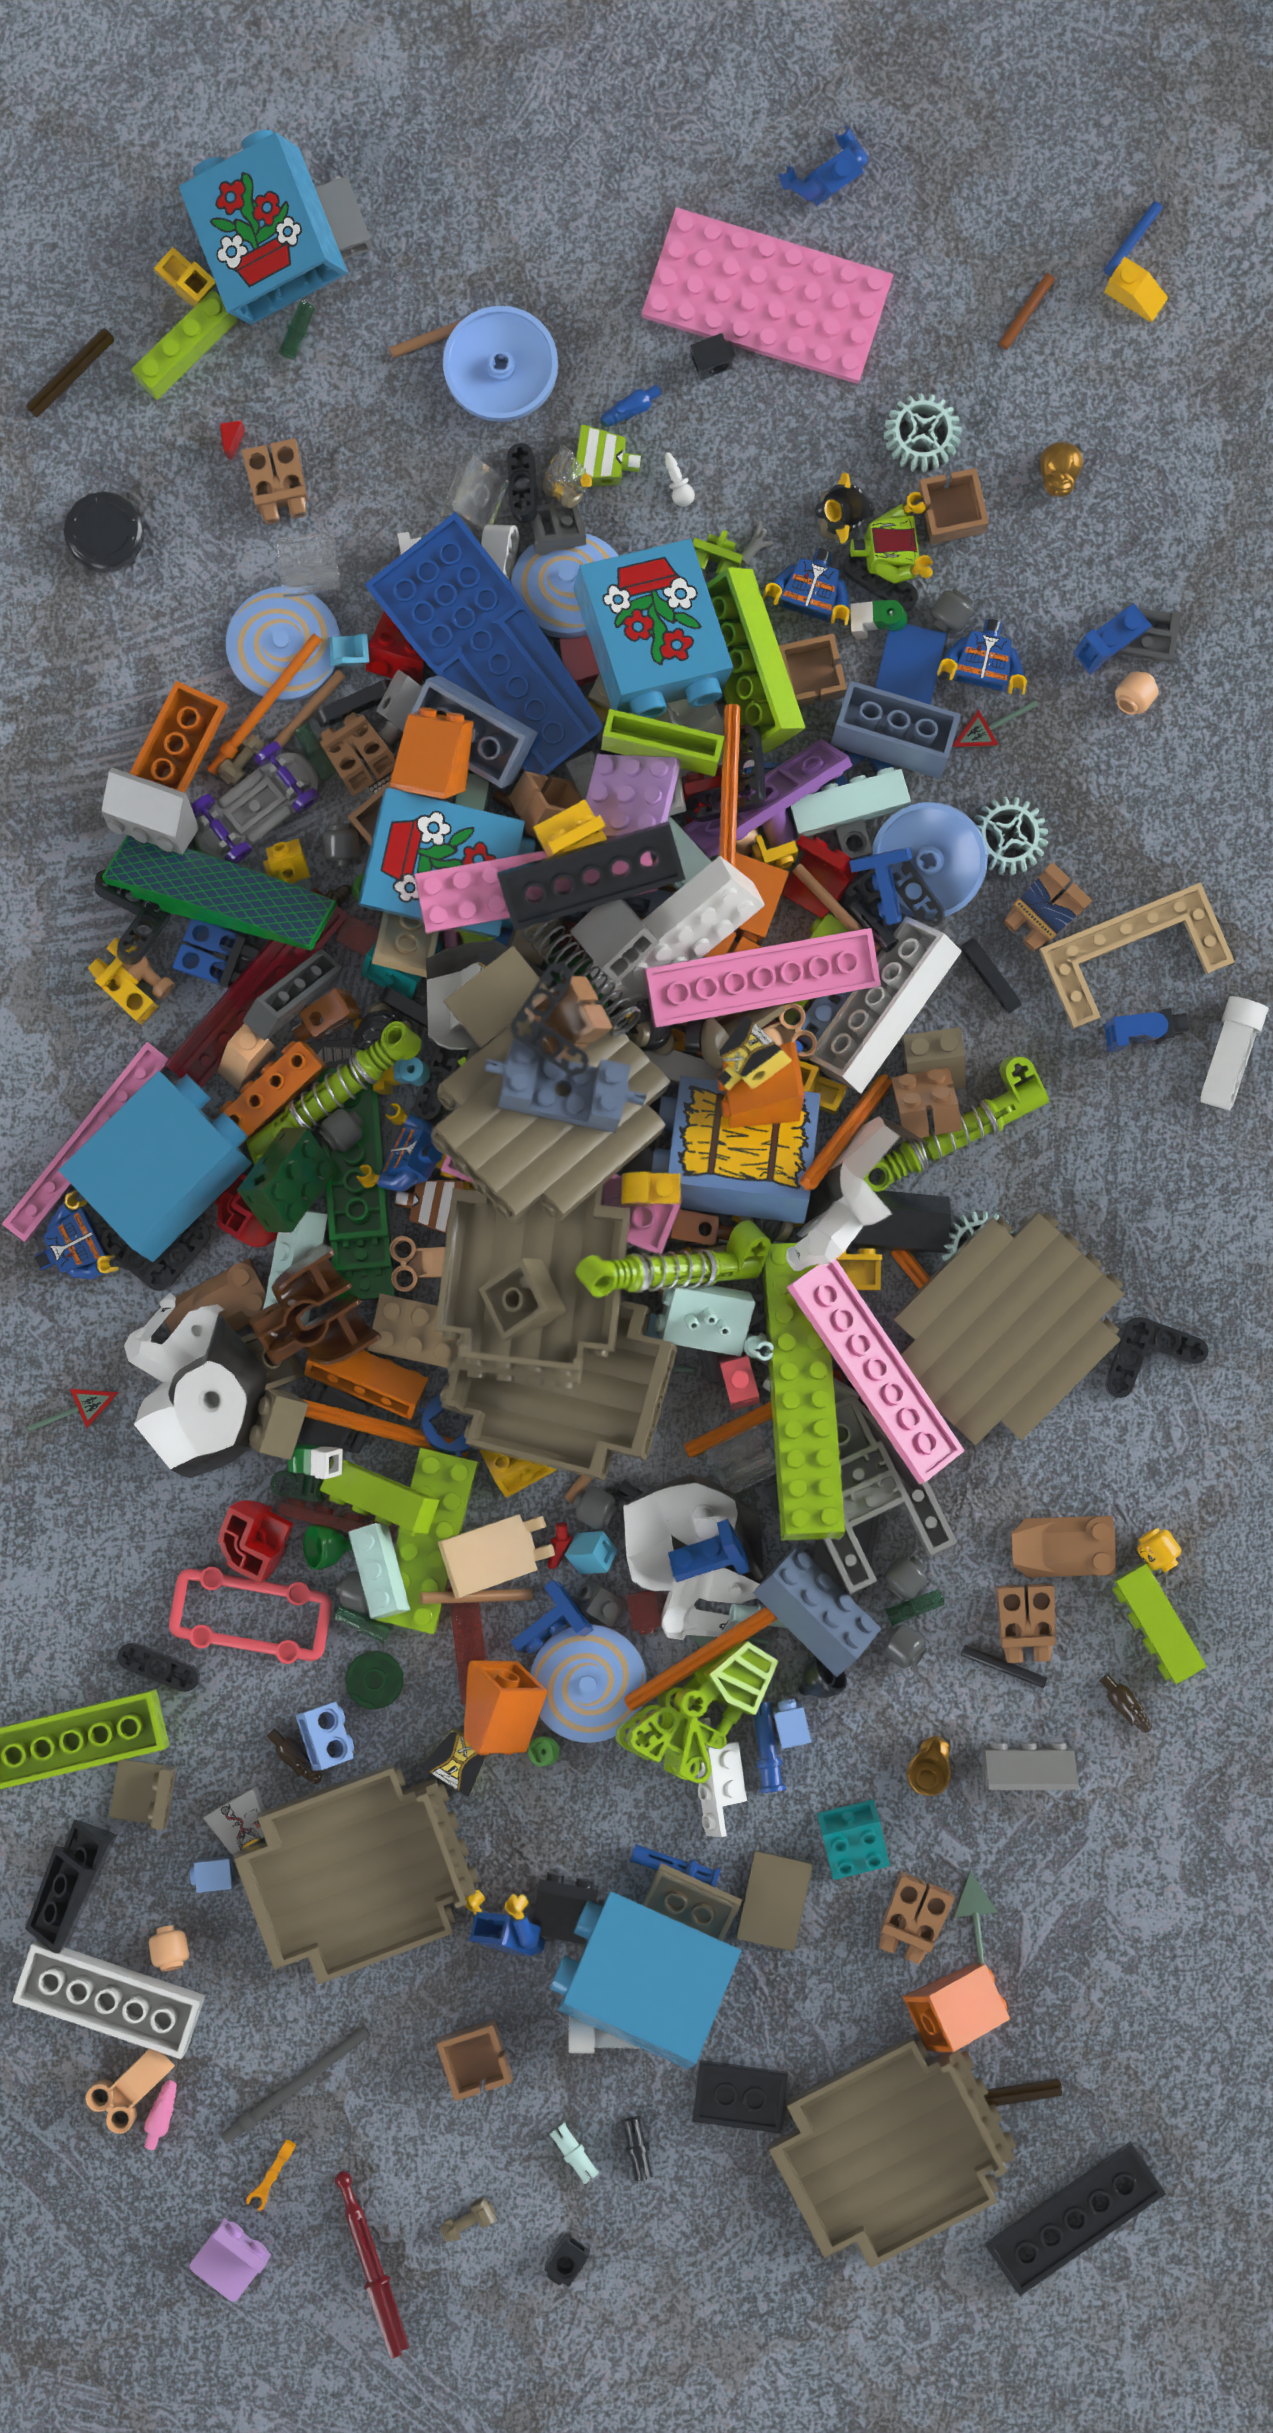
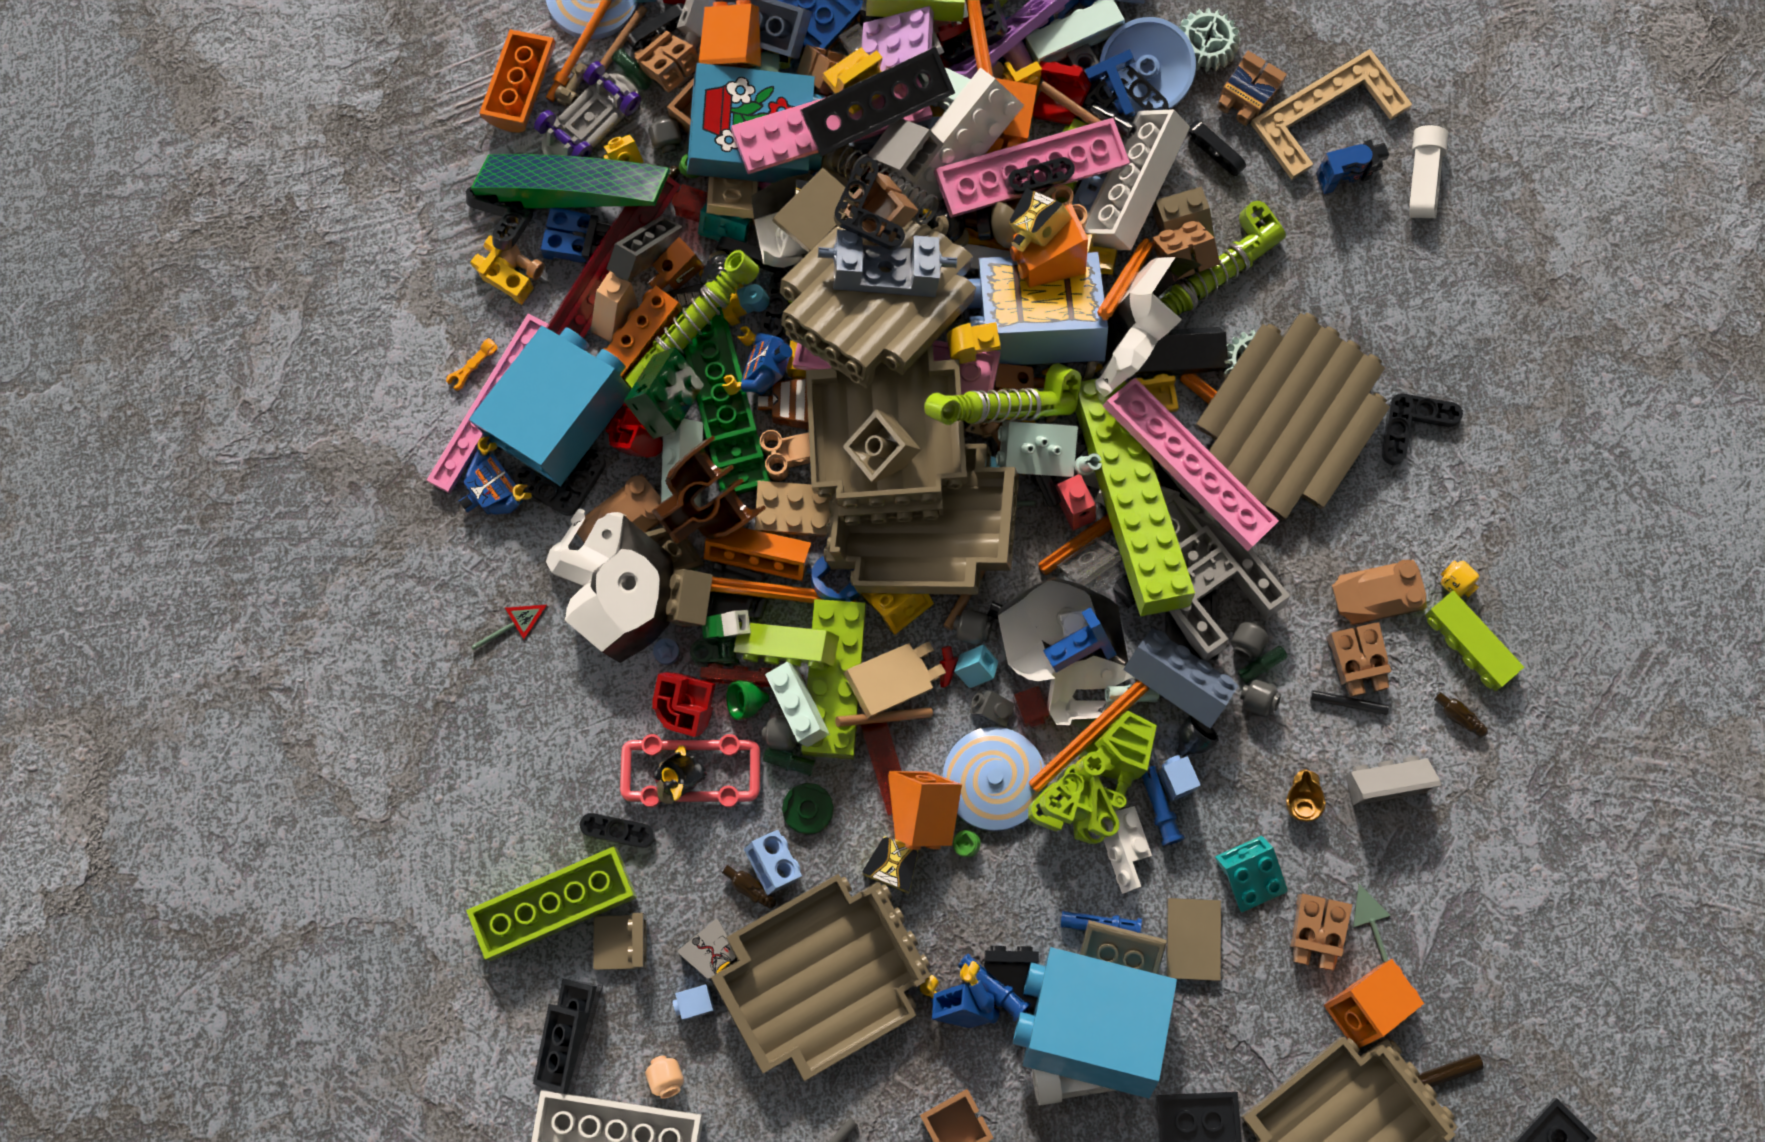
camera: 15 degrees left, 10 degrees down
light grey slope [101,767,199,854] -> none
dark grey head [319,1109,363,1152] -> none
blue bracket [511,1580,594,1653] -> none
none -> light orange piece [446,338,498,391]
none -> black hair [652,745,707,804]
none -> medium blue tile [653,638,679,665]
none -> blue pin [957,953,1031,1022]
none -> black beam [1005,157,1075,195]

